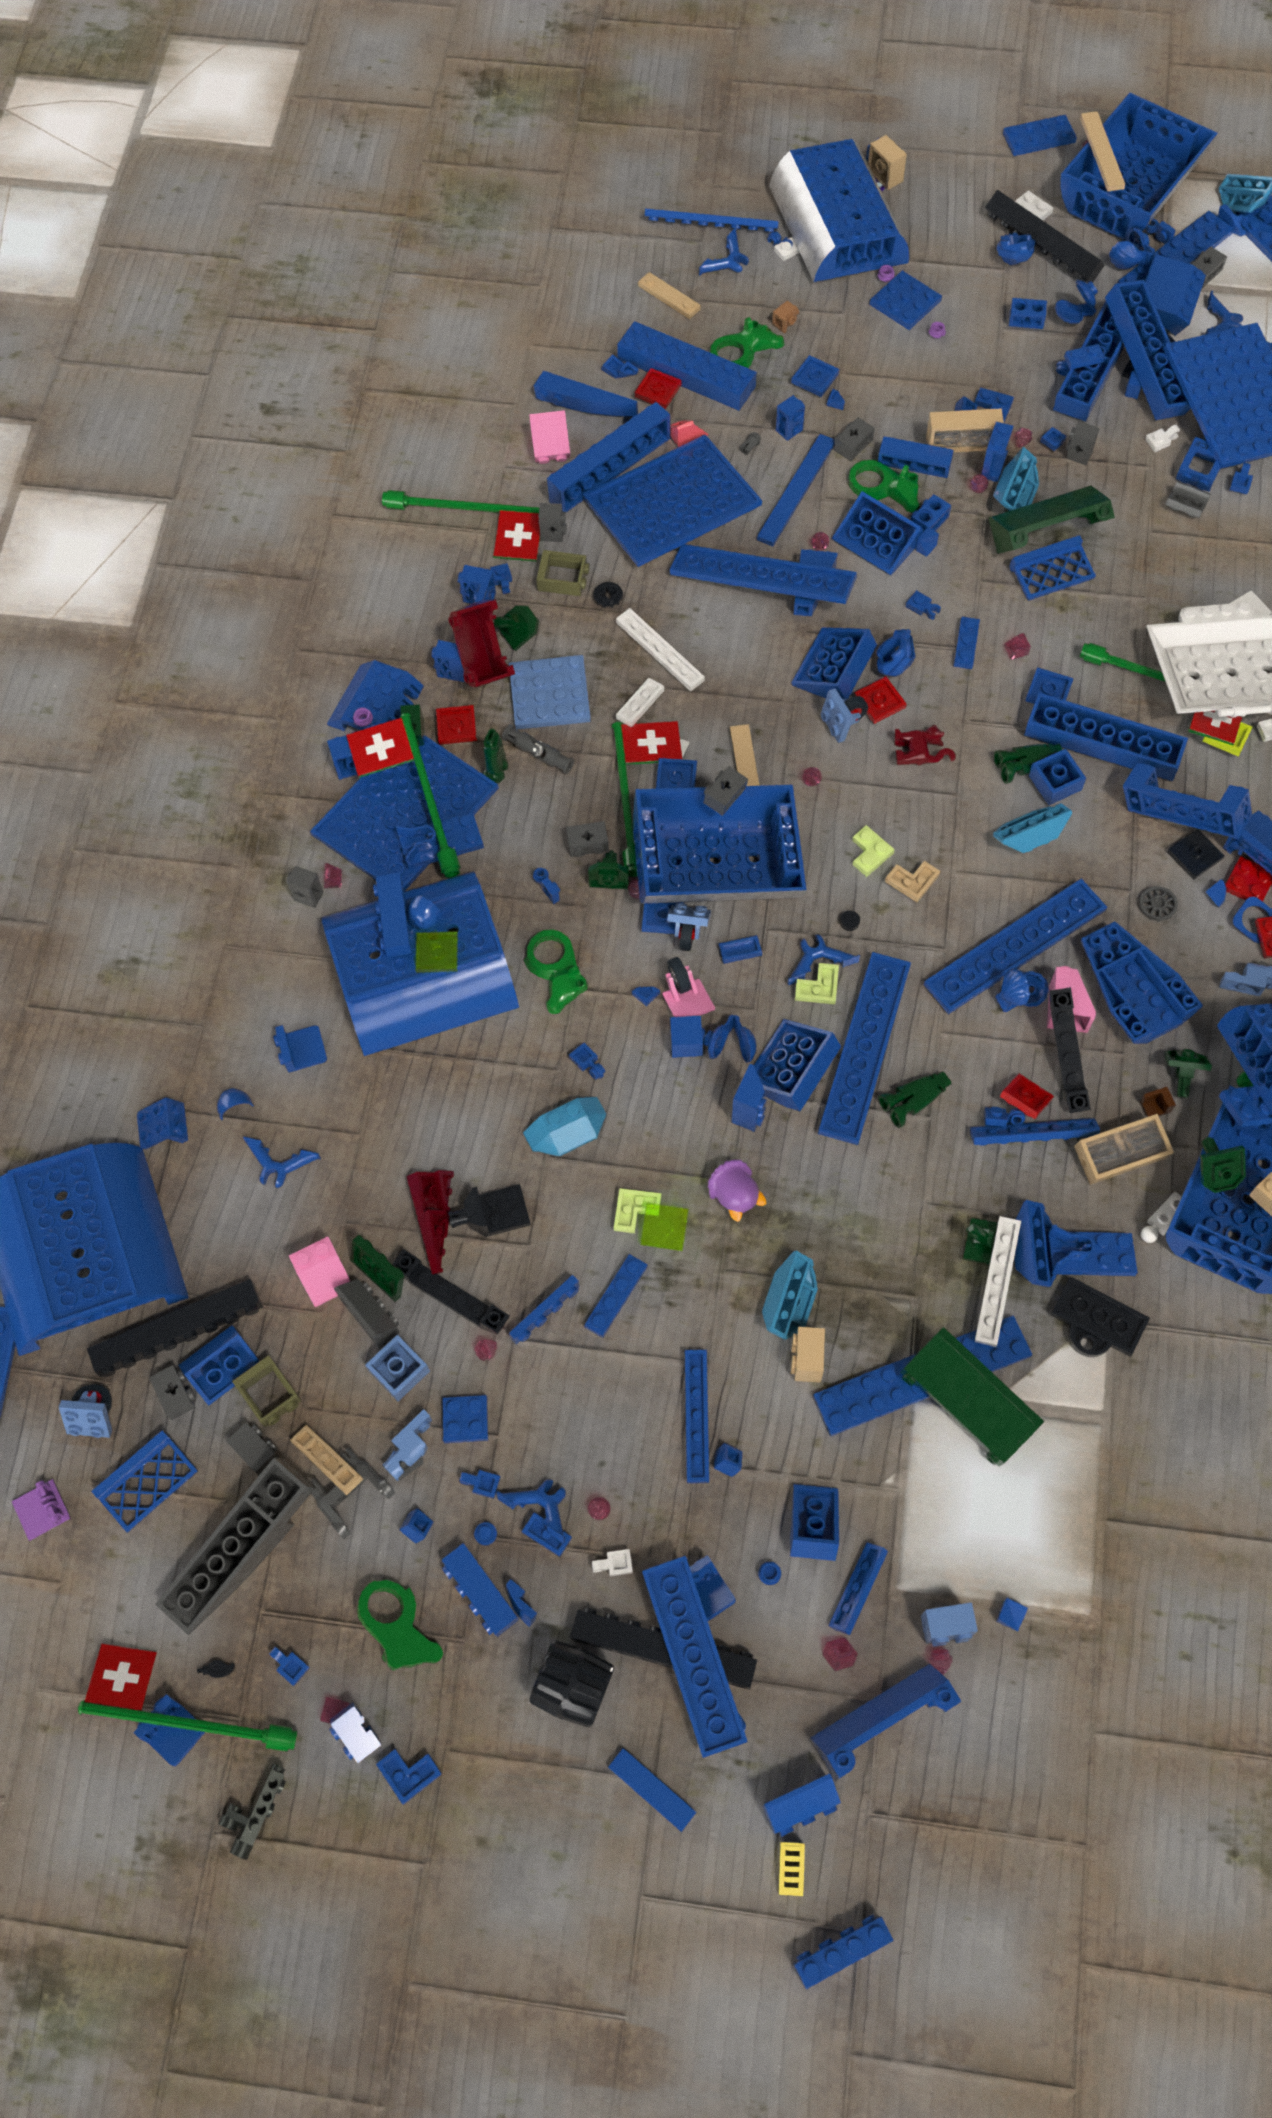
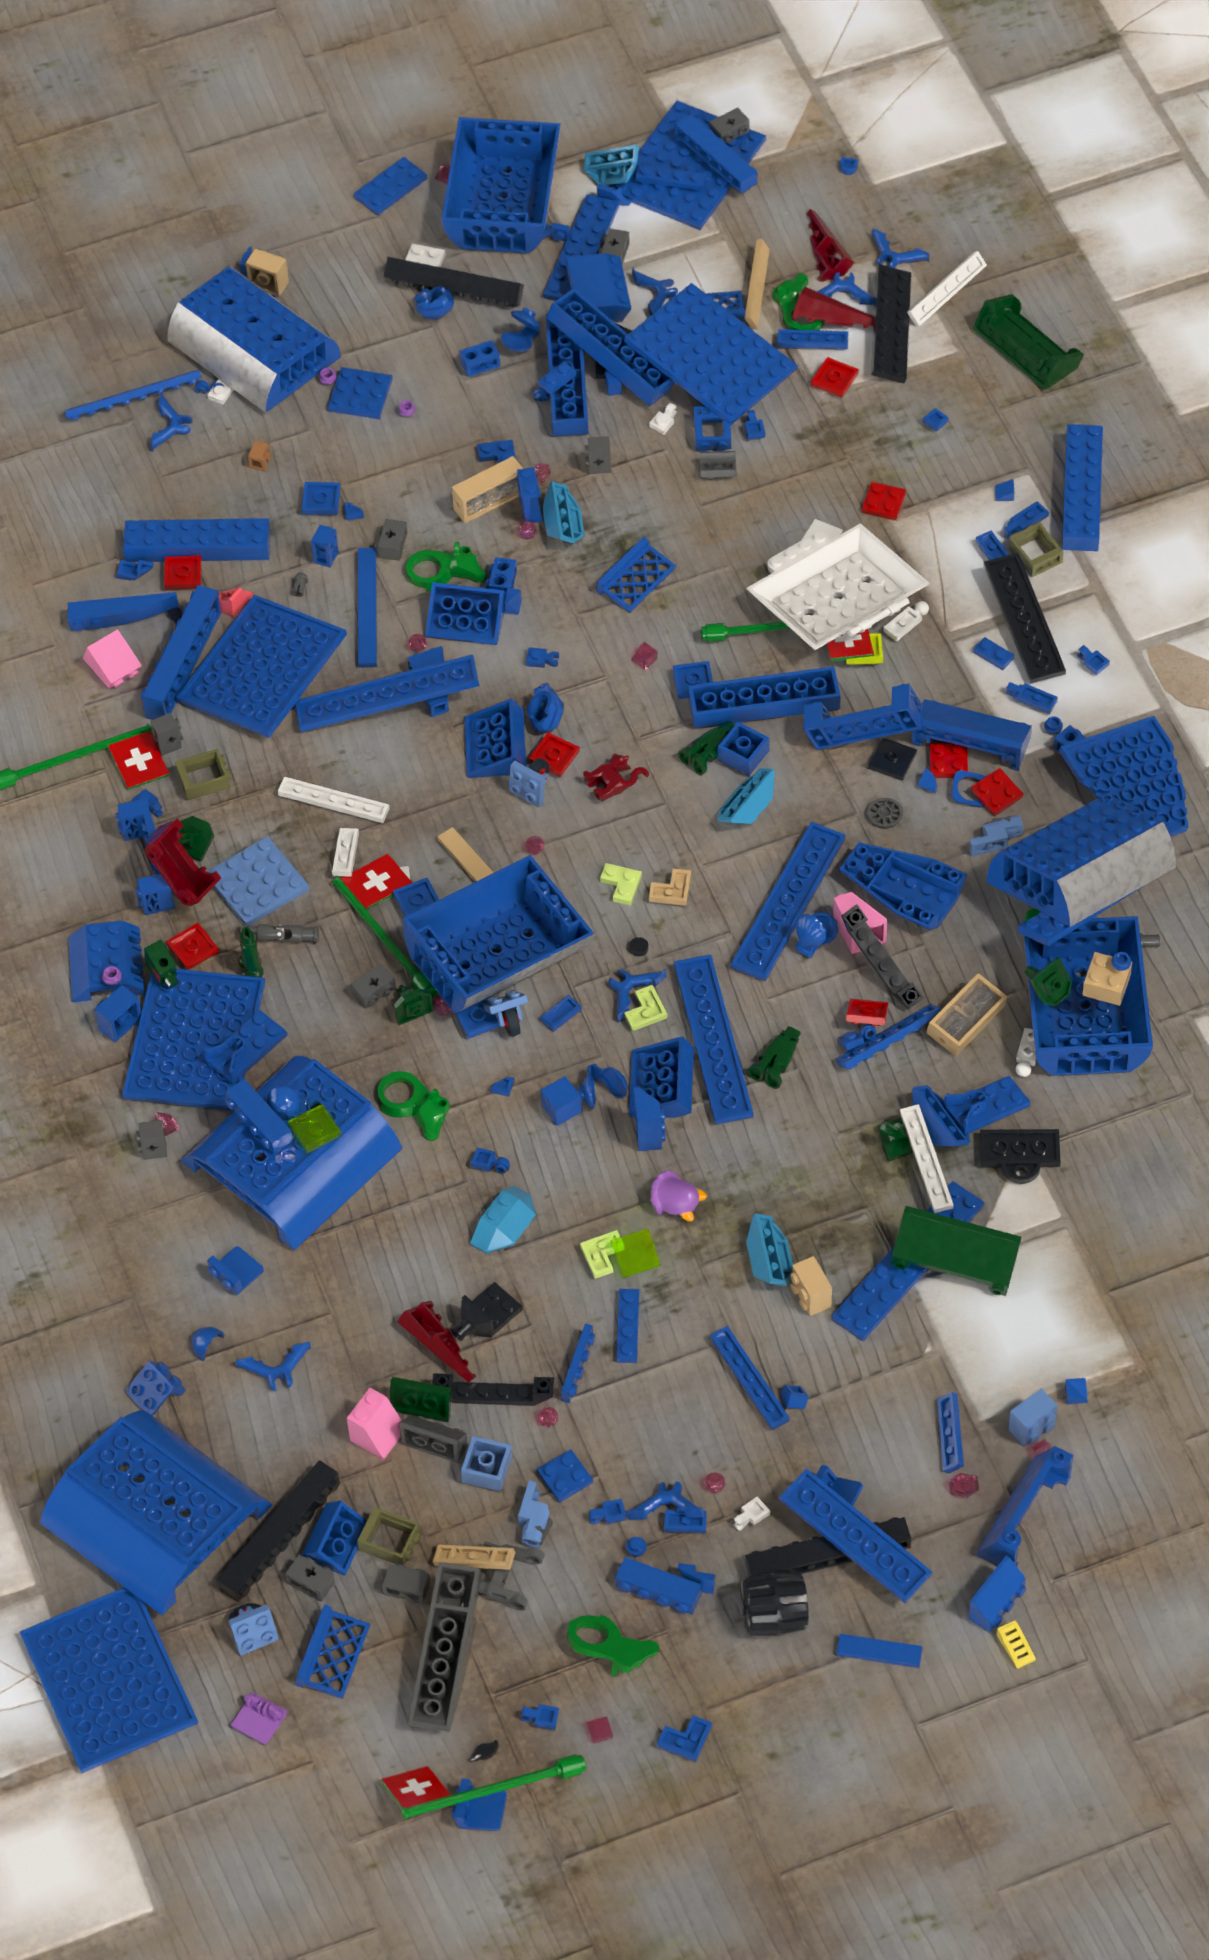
camera: 30 degrees left, 10 degrees down
pearl dark grey piece [218,1764,286,1860] -> none
brick [329,1702,381,1763] -> none
flag [346,713,461,878] -> none
blue slope [399,1508,434,1543] -> none
blue plate [533,868,560,904] -> none
black gear [594,582,623,608] -> none
tan plate [638,272,701,320] -> none
bright pink plate [662,957,715,1017] -> none
dark grey brick [703,766,748,816] -> none
green animal [710,317,784,368] -> none
blue plate [758,1562,781,1585] -> none
blue slope [790,1484,839,1561] -> none
blue brick [793,1914,894,1989] -> none
blue brick [878,436,954,478] -> none
blue slope [954,396,978,411] -> none
blue plate [954,616,980,669] -> none
dark green windscreen [989,485,1115,554] -> none
blue plate [1040,427,1067,451] -> none
tan tile [1080,111,1125,191] -> none
blue animal [1109,227,1155,270] -> none
reddish brown panel [1140,1087,1176,1117] -> none
dark green piece [1164,1049,1212,1098] -> none

